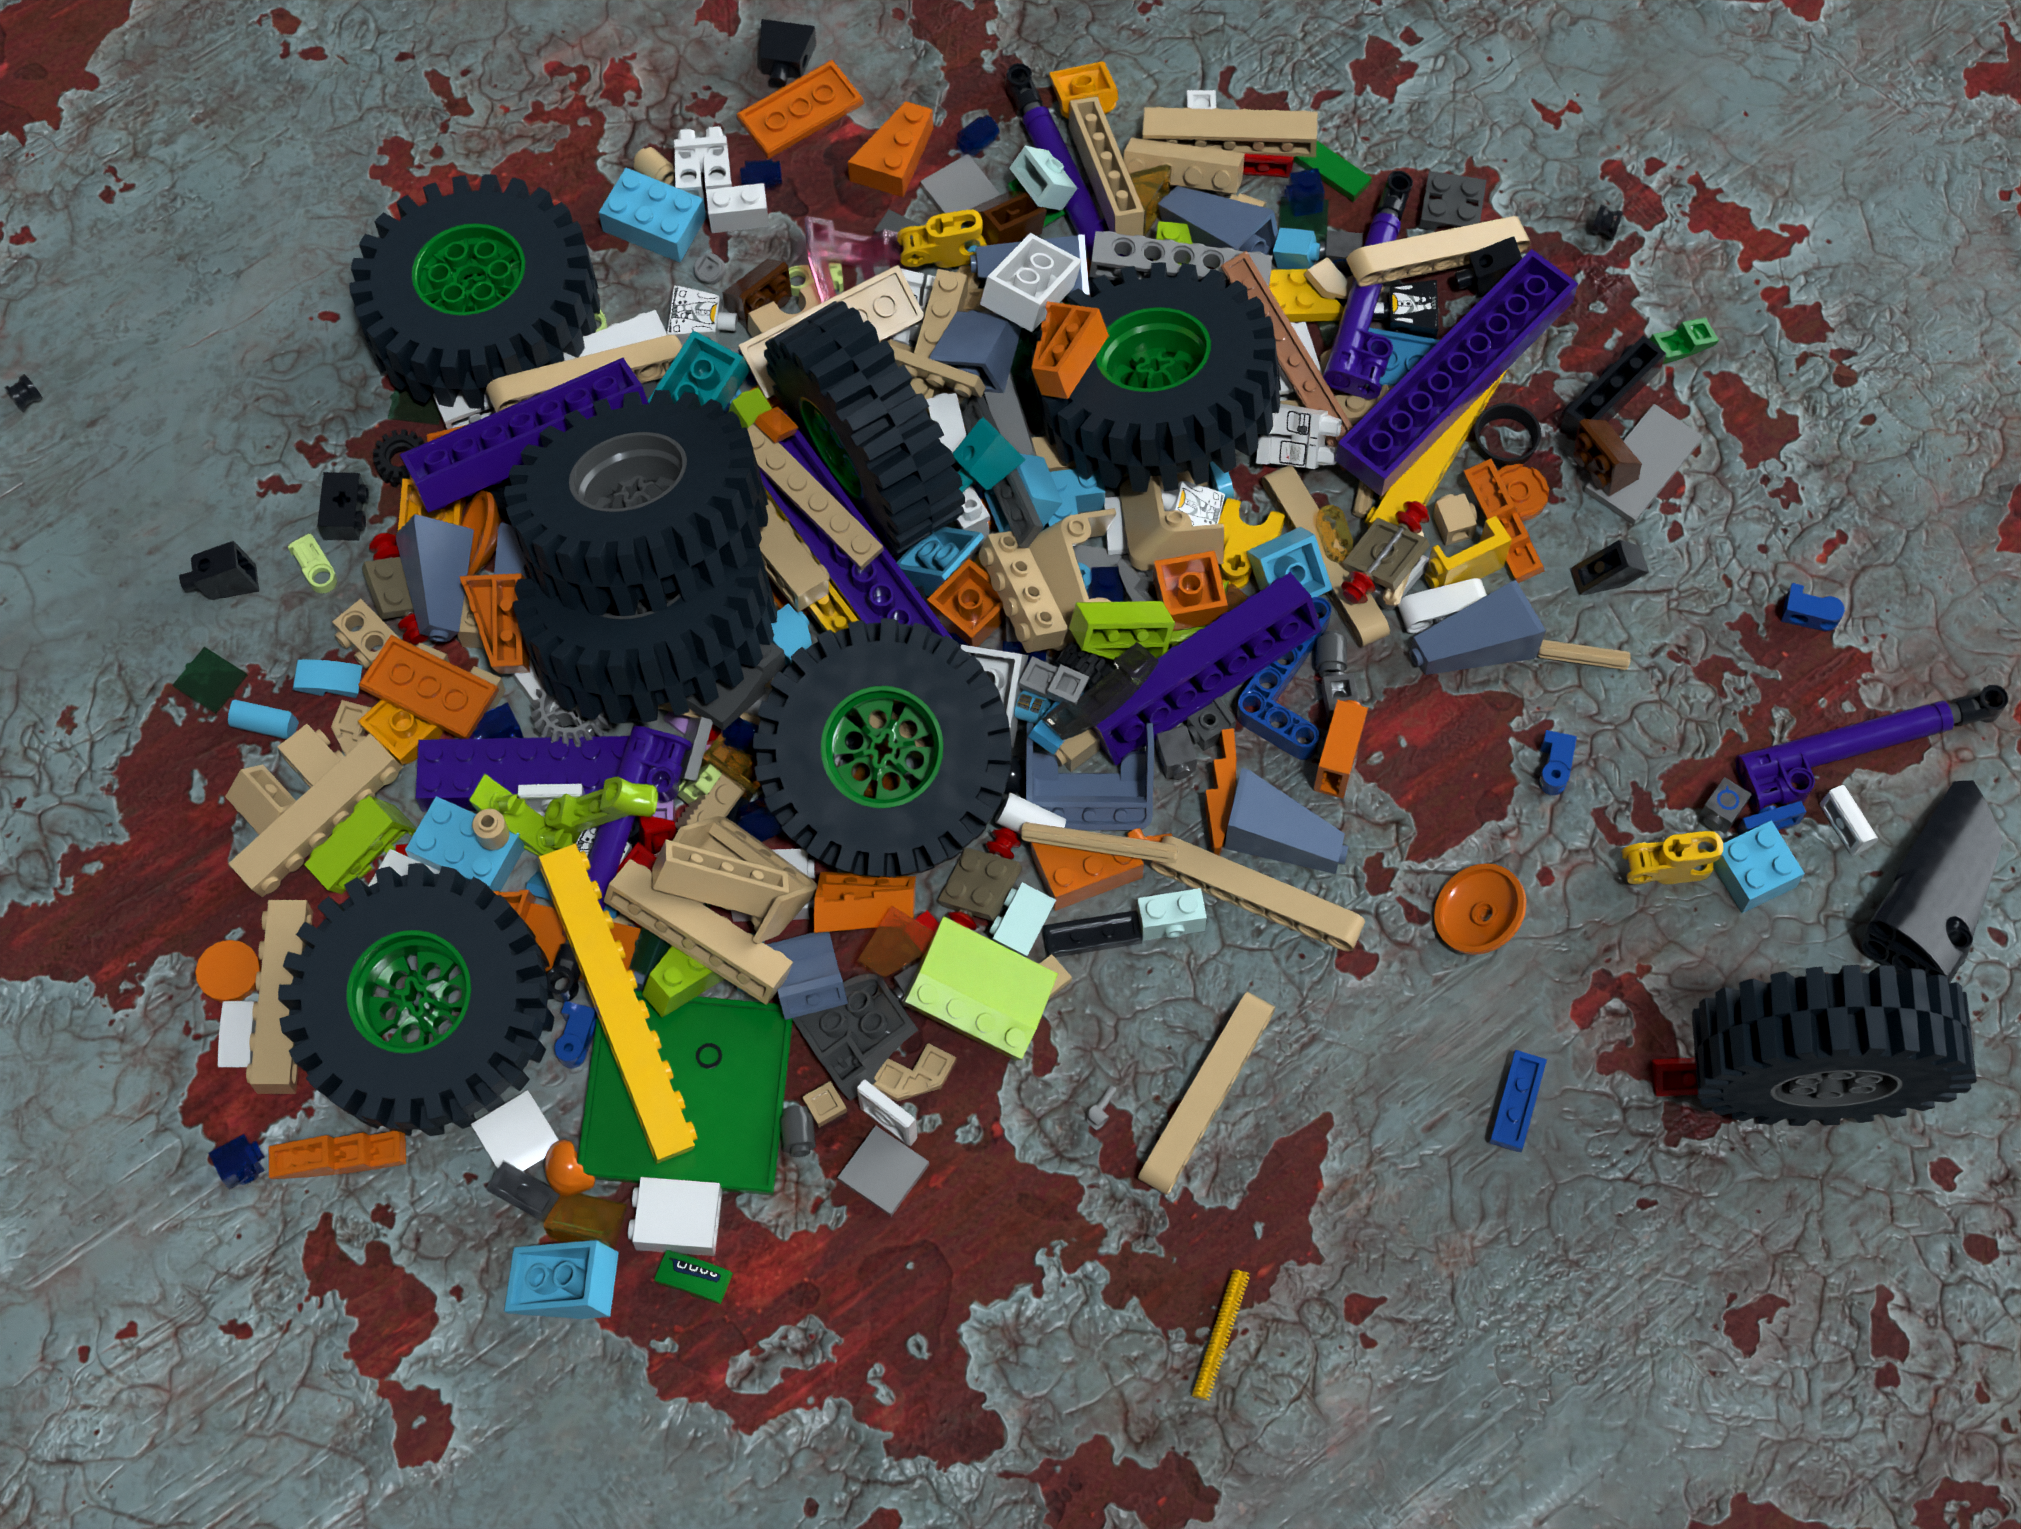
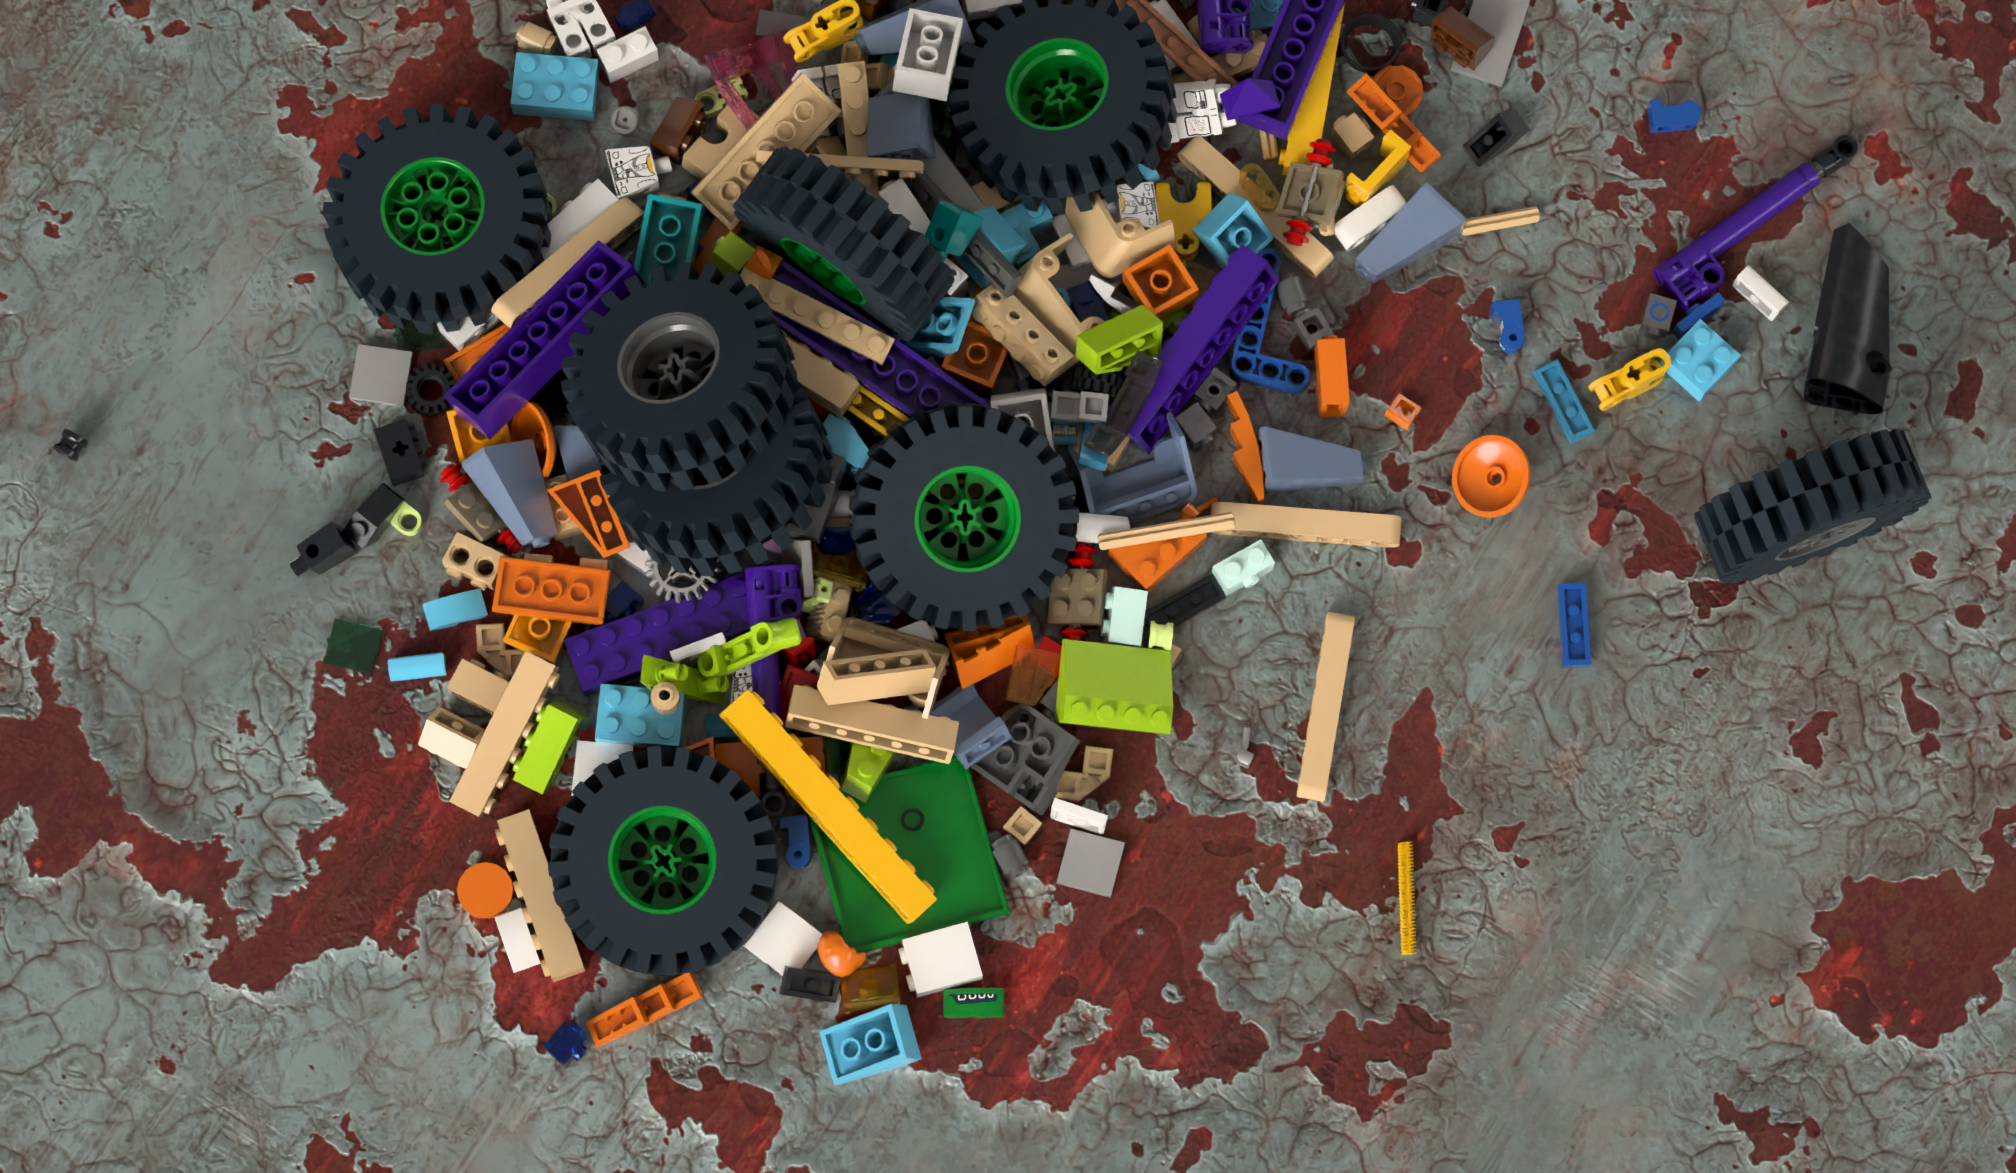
camera: 25 degrees left, 10 degrees up
orange wedge [1031,301,1109,399] -> none
red slope [1652,1057,1698,1097] -> none
none -> black slope [342,483,405,549]
none -> light grey tile [349,344,413,407]
none -> yellowish green wheel [1148,621,1173,651]
none -> dark purple slope [1220,78,1280,121]
none -> orange tile [1384,393,1422,430]
none -> dark azure tile [1533,359,1596,444]

